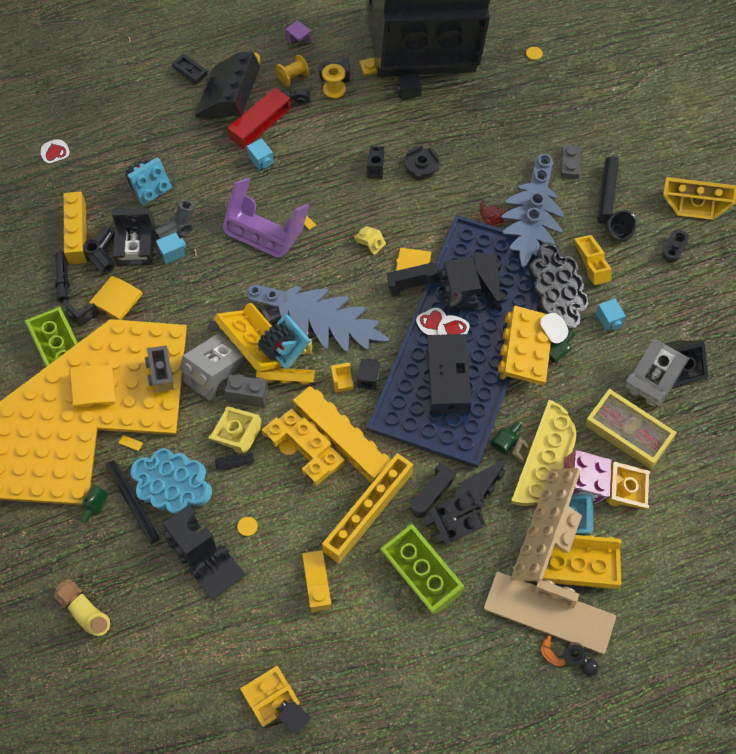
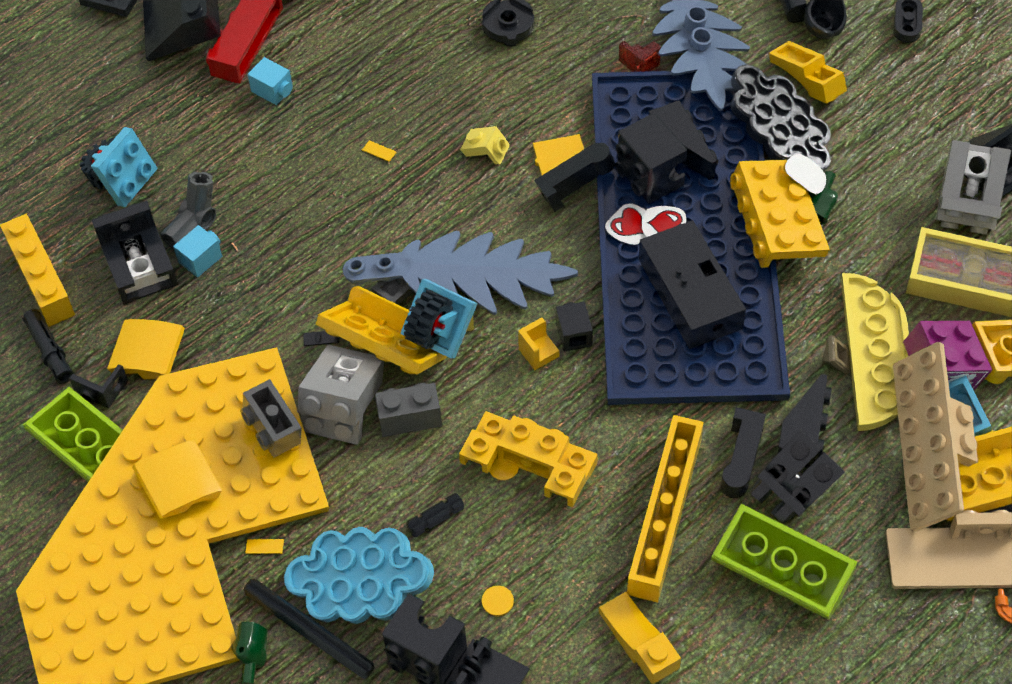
camera: 20 degrees left, 5 degrees down
black piece [83,225,115,275] -> none
light yellow slope [208,406,261,453] -> none
medium lavender windscreen [223,178,310,257] -> none
yellow plate [256,368,315,385] -> none
yellow brick [293,386,391,484] -> none
black leg [367,146,384,179] -> none
dark green piece [490,421,522,455] -> none
medium azure brick [596,298,626,332] -> none

